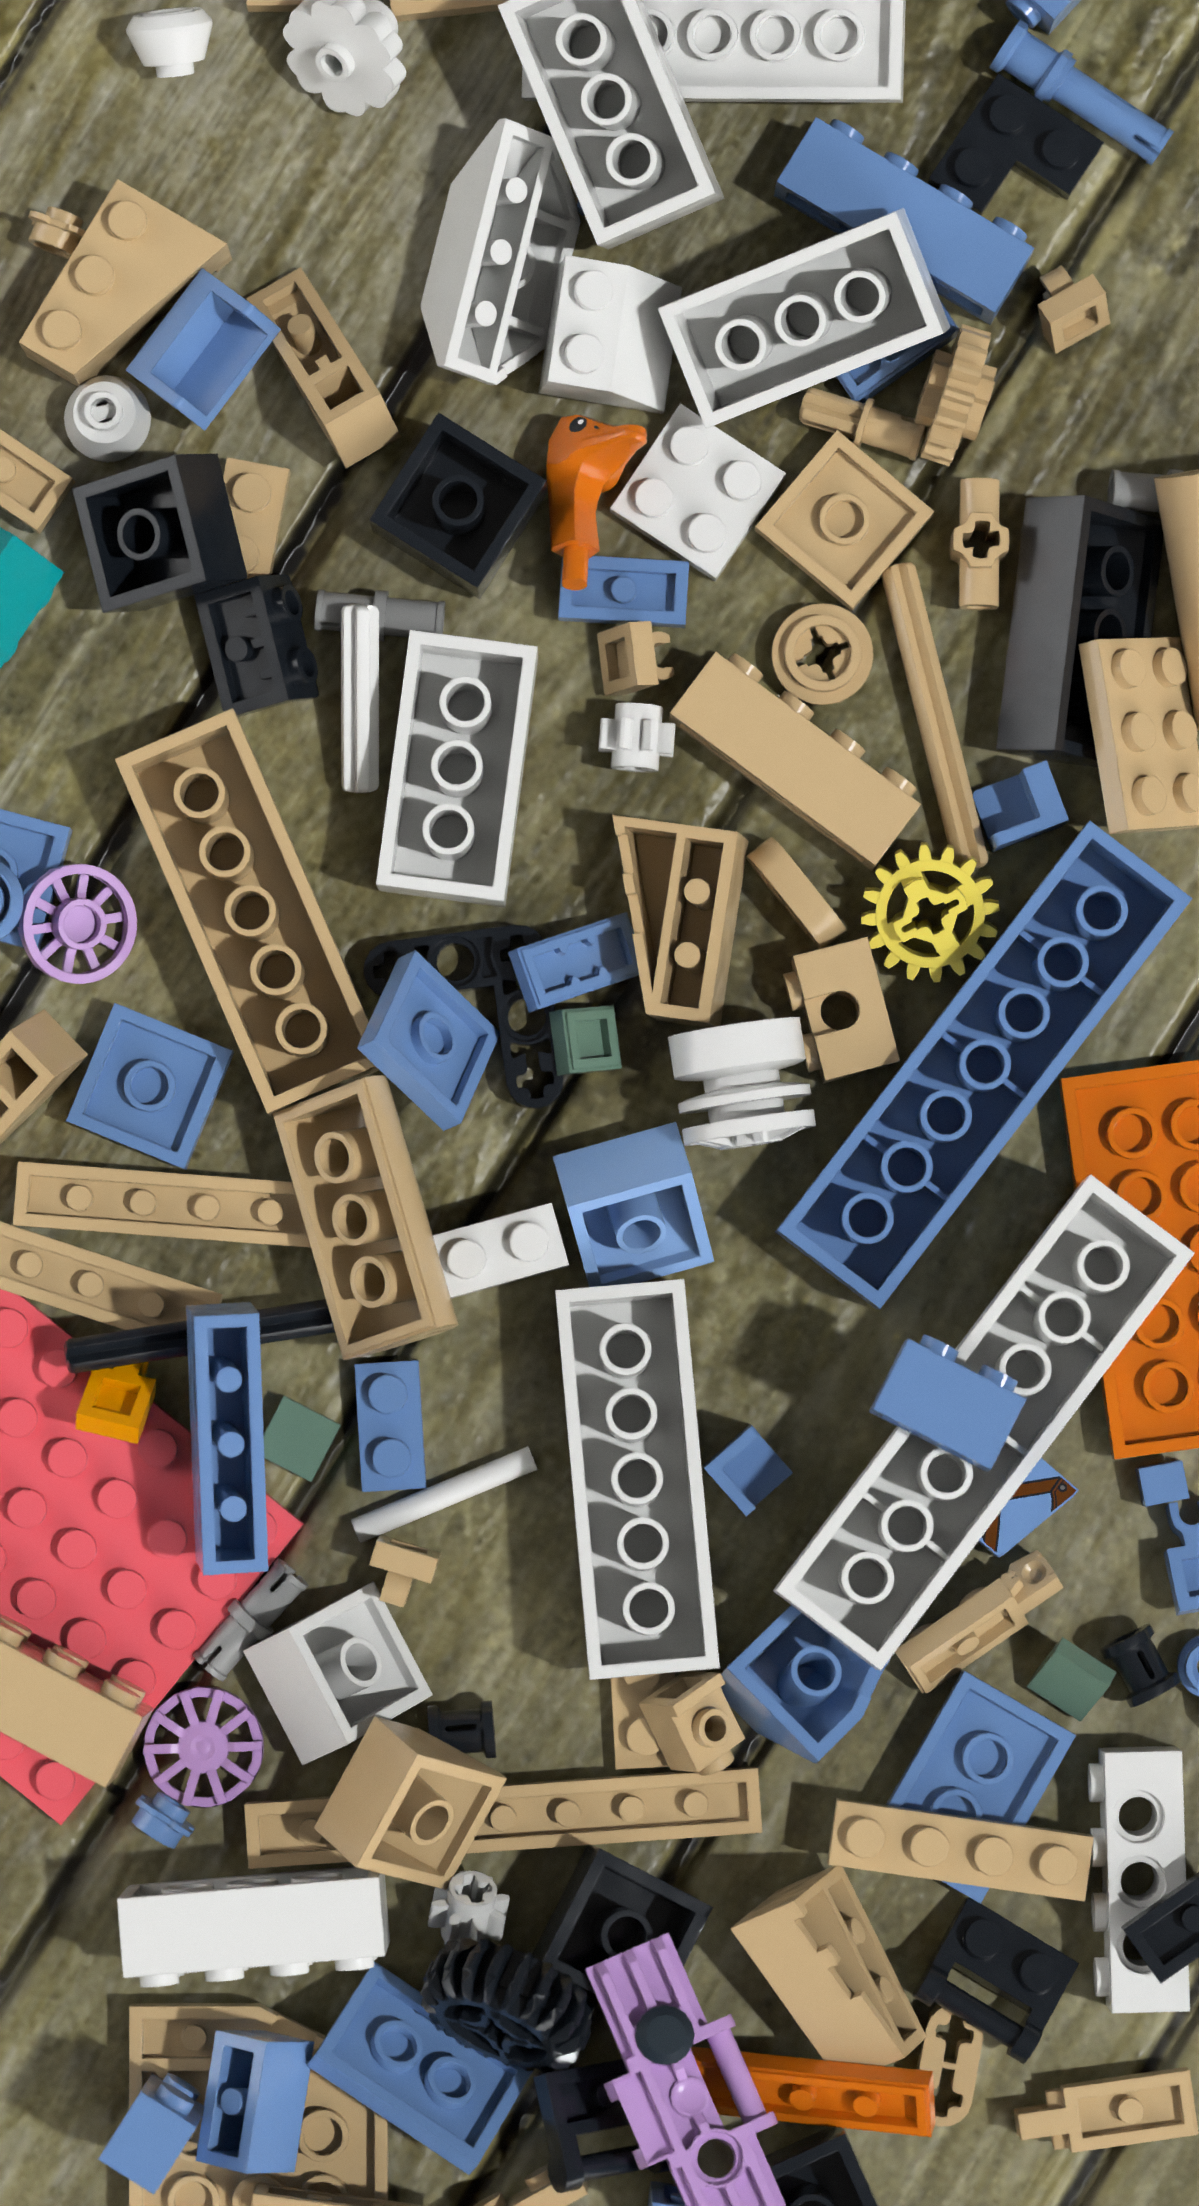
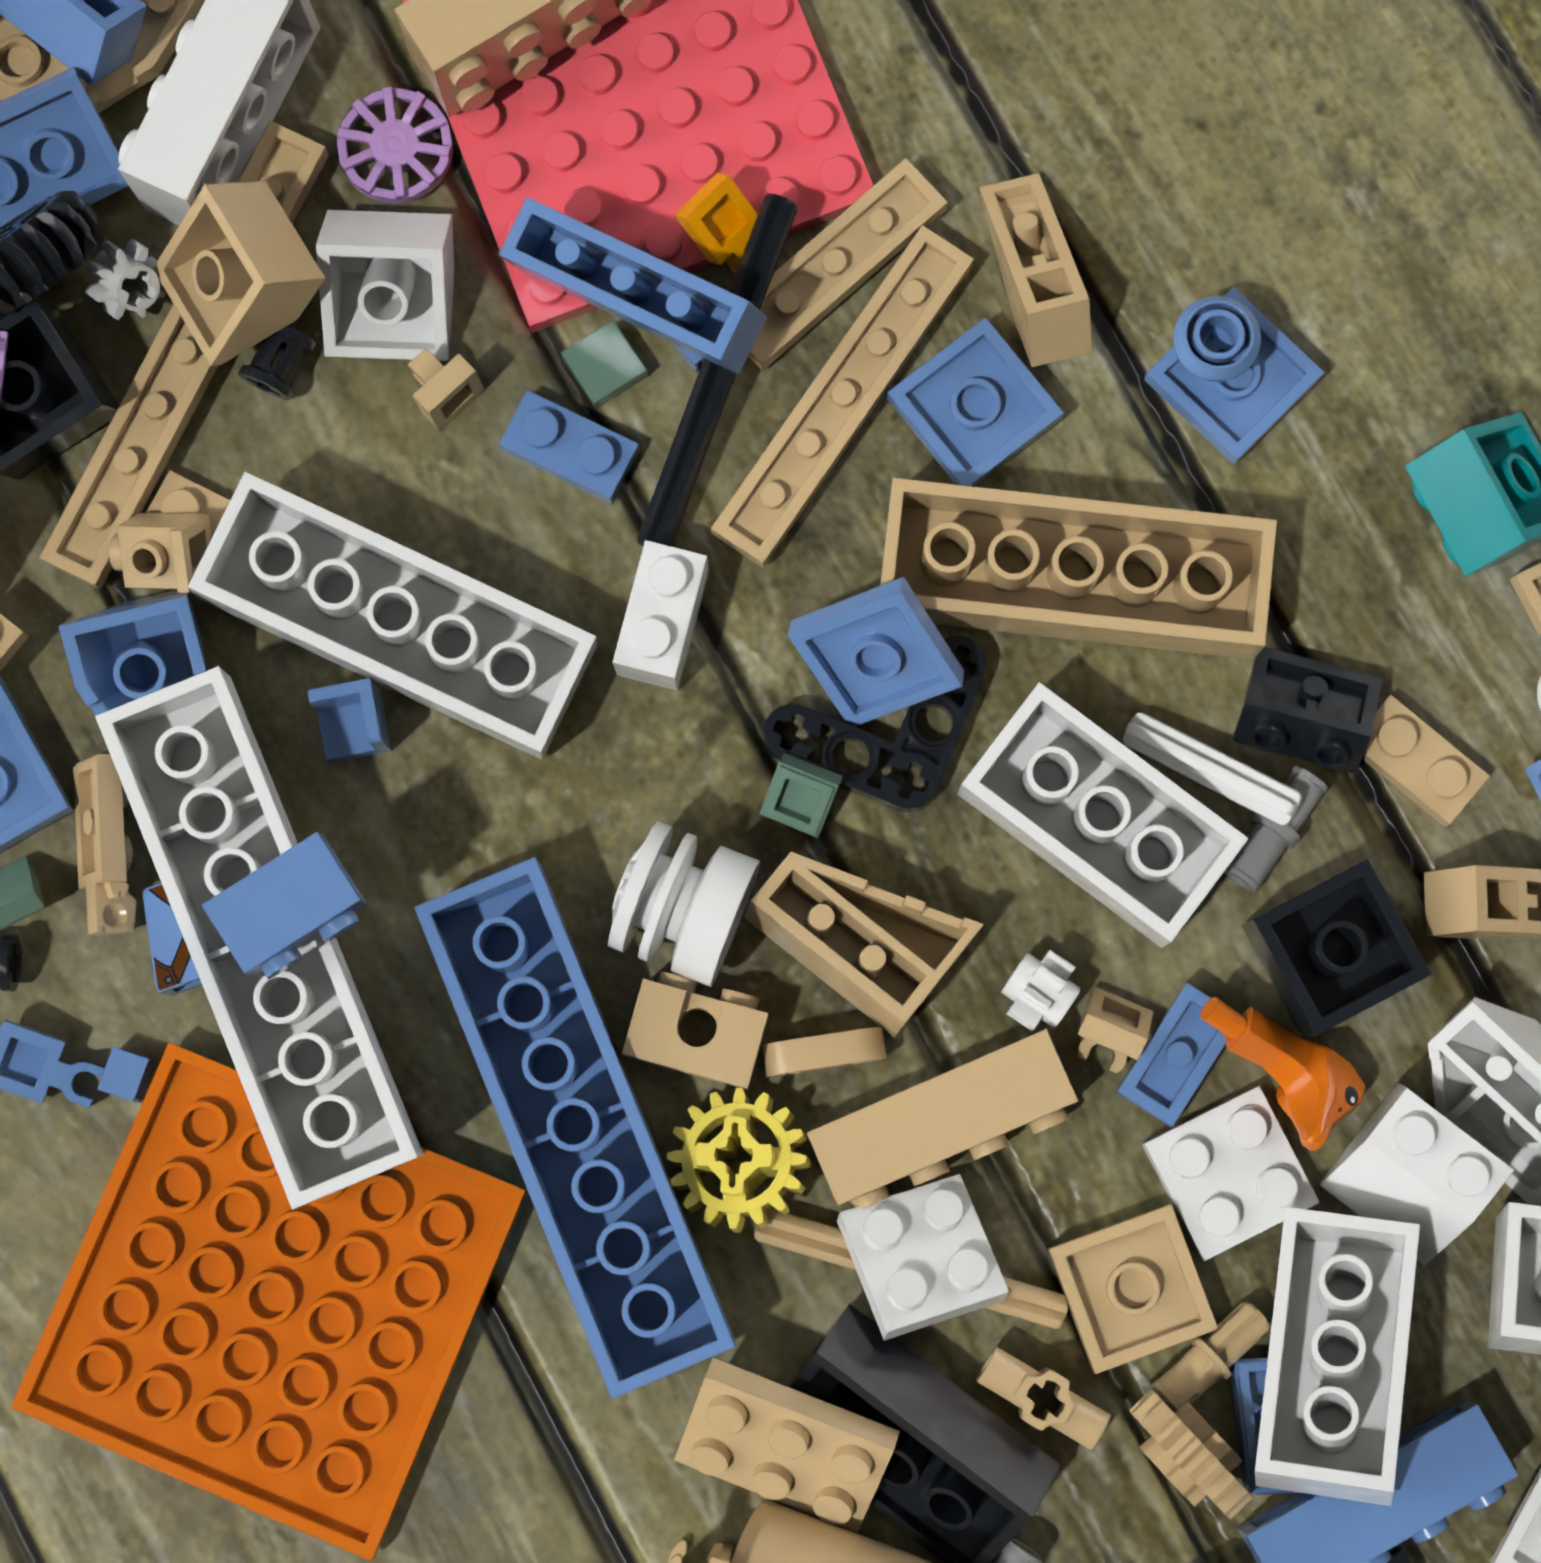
camera: 125 degrees right, 5 degrees down
lavender wheel [17,864,137,984] -> none
black brick [72,454,248,613] -> none
medium blue plate [132,1791,195,1849] -> none
light grey pin [193,1558,309,1682] -> none
tan brick [273,1075,459,1361] -> none
white bar [351,1446,538,1543] -> none
medium blue plate [508,912,639,1013] -> none
light blue slope [553,1122,714,1287] -> none
tan gear [772,604,873,706] -> none
medium blue panel [972,760,1069,852] -> none
none -> white plate [837,1174,1009,1341]

